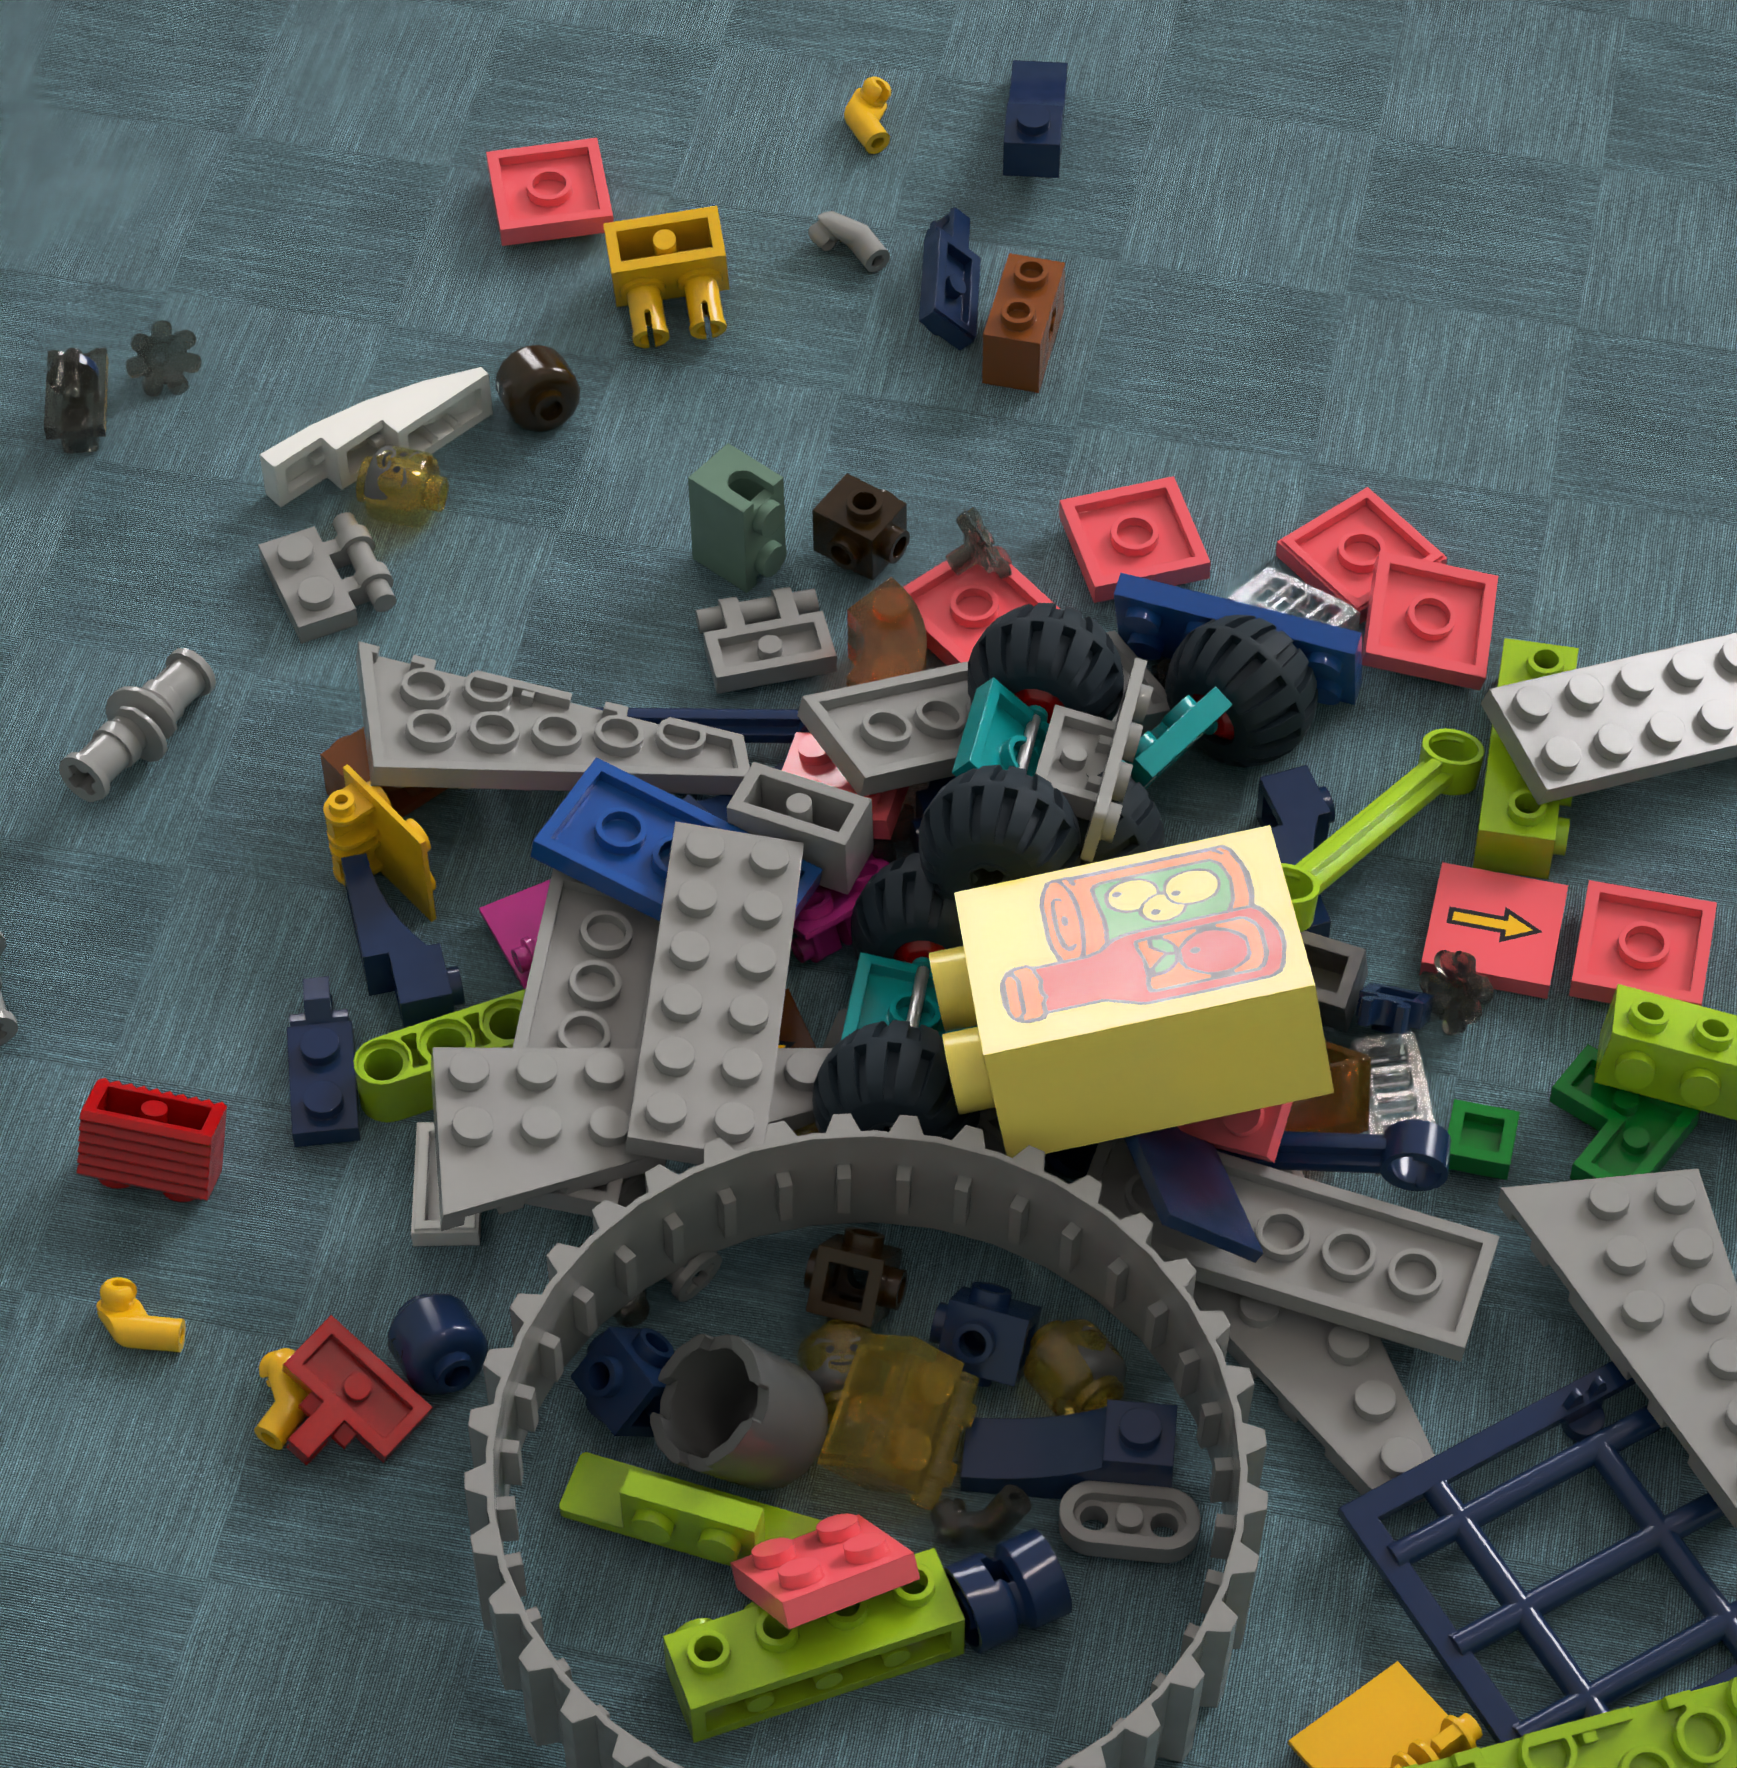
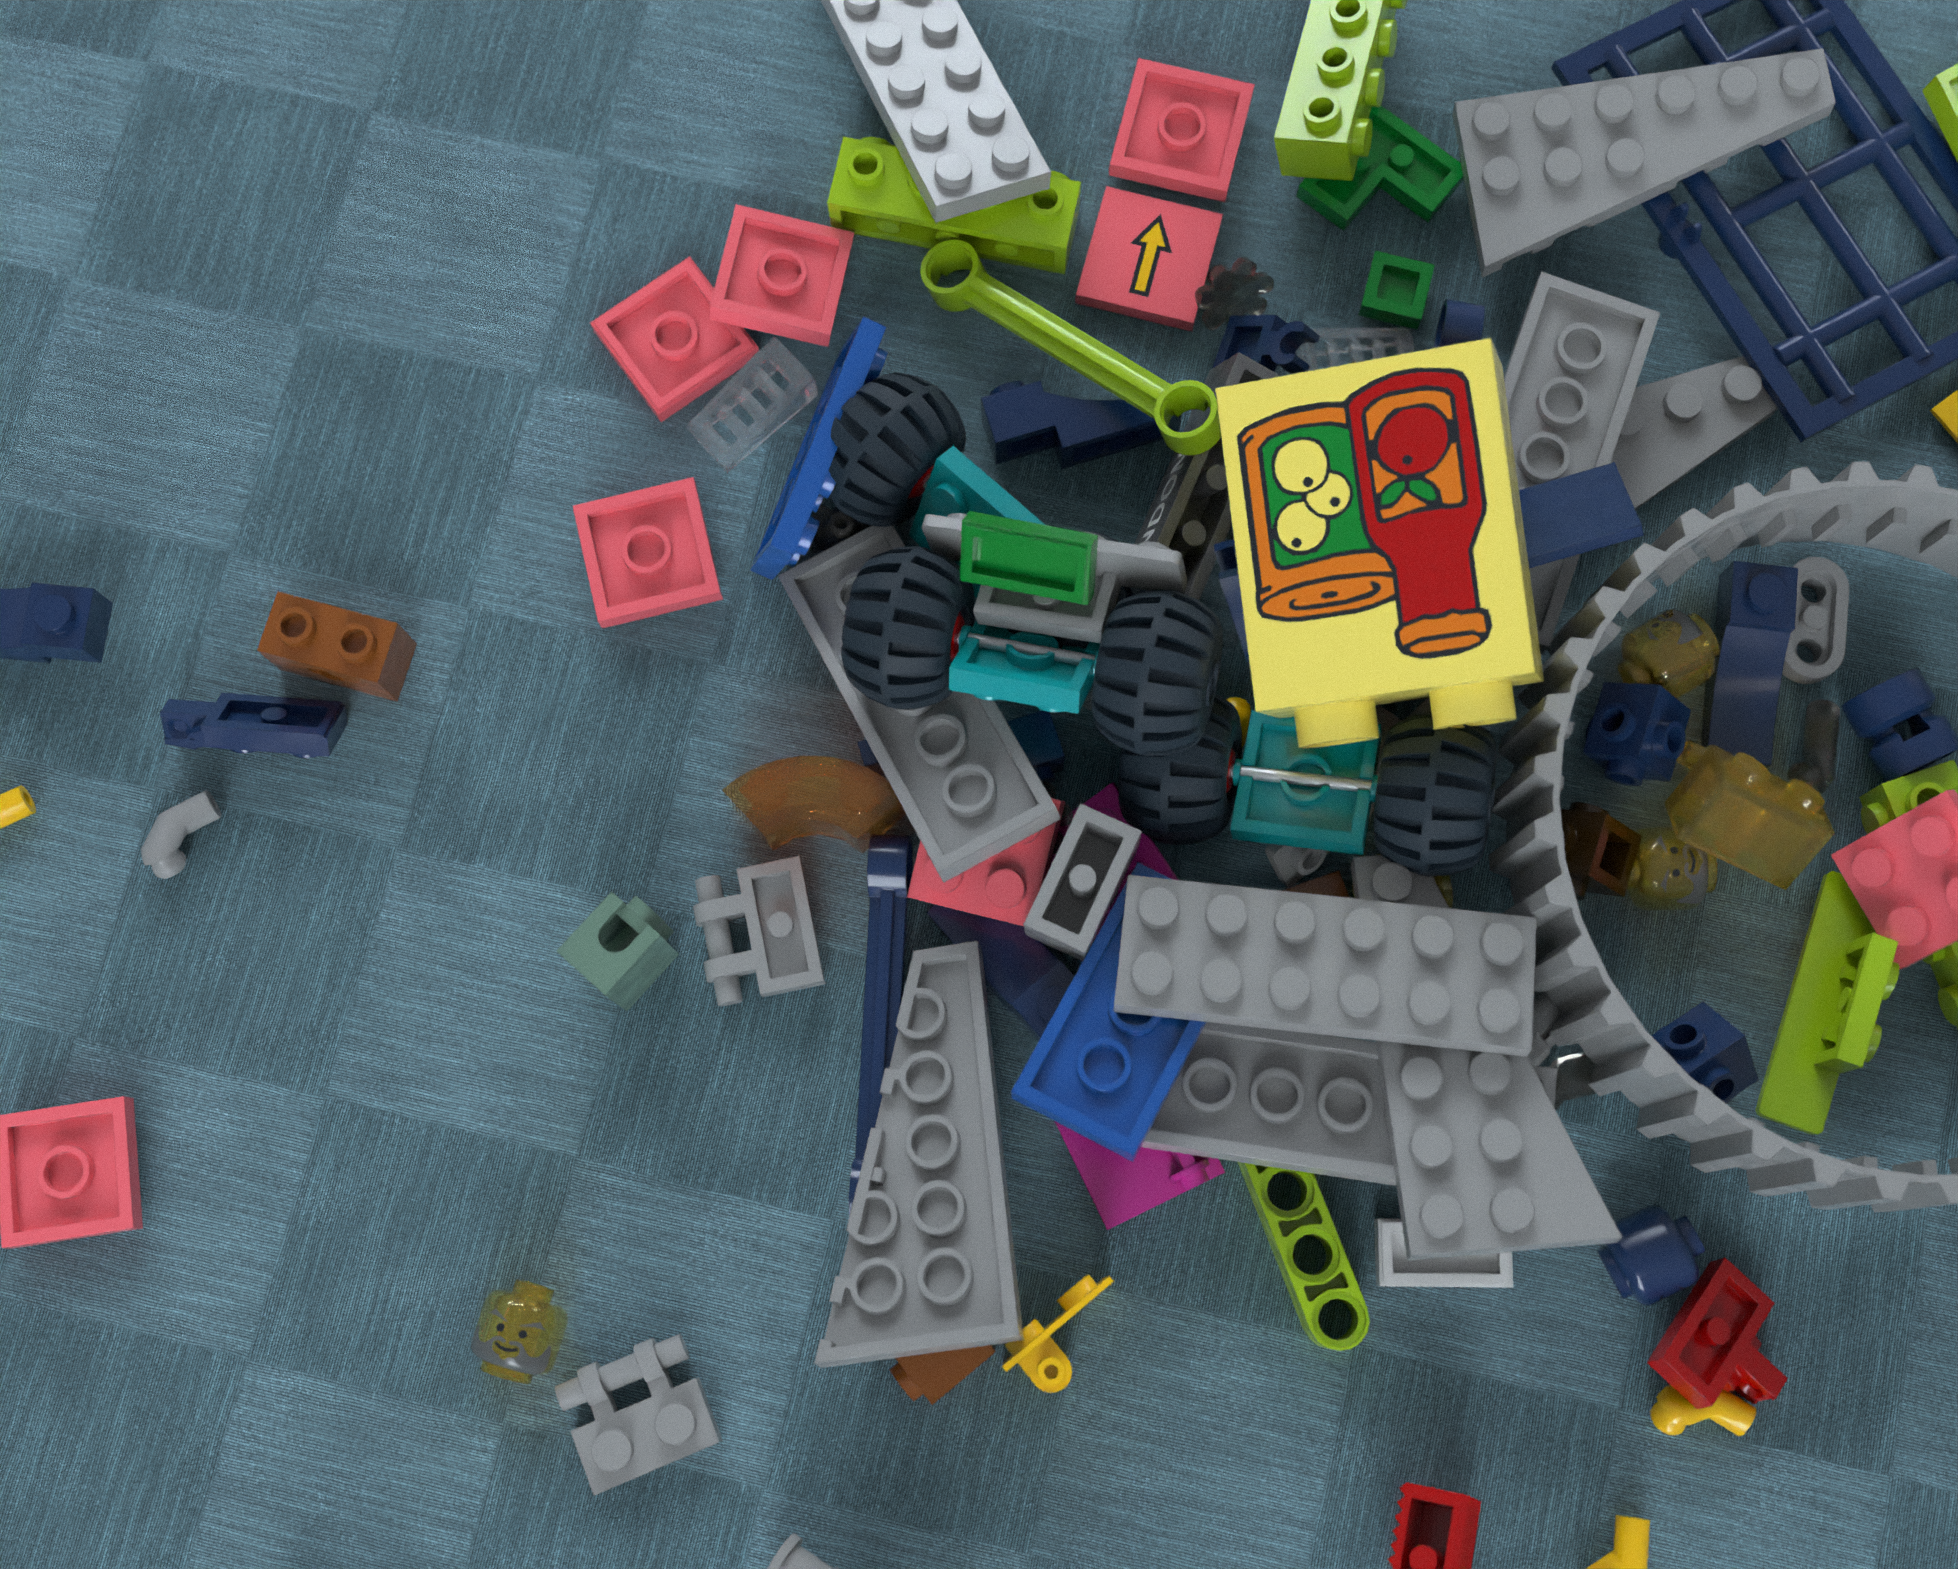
camera: 85 degrees left, 25 degrees up
white slope [259,367,493,507] -> none
dark blue hinge [287,976,361,1147] -> none
dark blue slope [341,853,465,1028] -> none
dark brown head [496,345,580,432] -> none
yellow brick [603,206,730,348] -> none
dark grey cylinder [650,1333,828,1491] -> none
dark brown brick [812,473,910,581] -> none
coral plate [889,538,1060,666] -> none
clear smoke plant [945,507,1012,579] -> none
none -> green tile [960,511,1098,605]

